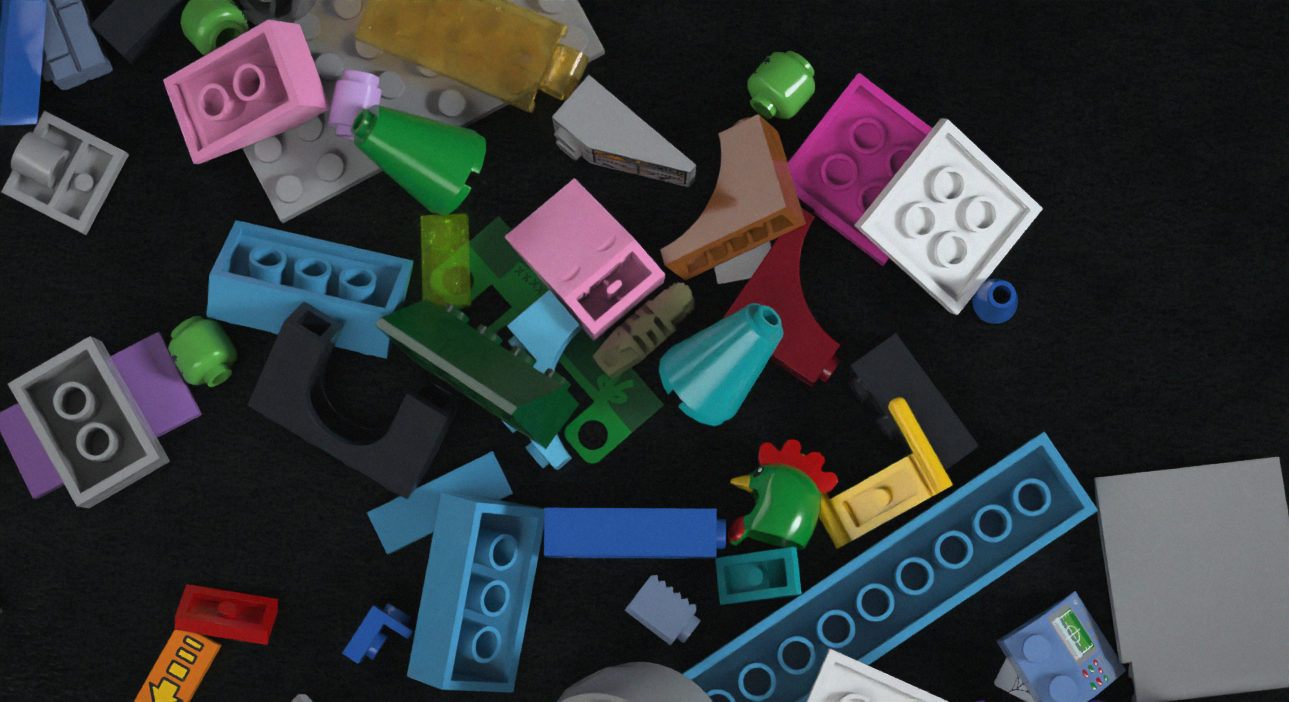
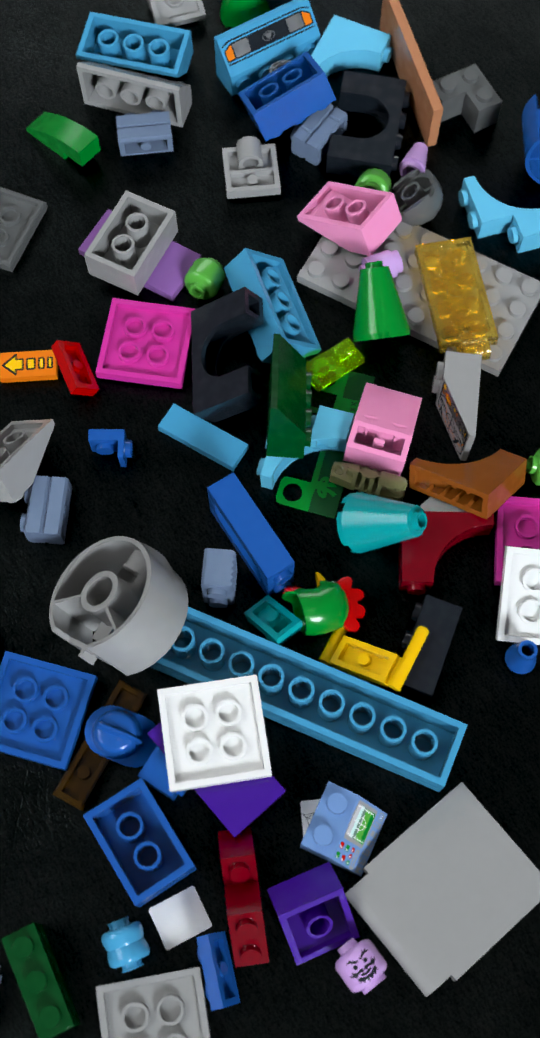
camera: 55 degrees right, 15 degrees down
dark azure slope [407,492,545,692] -> none
none -> dark pink plate [95,298,195,389]

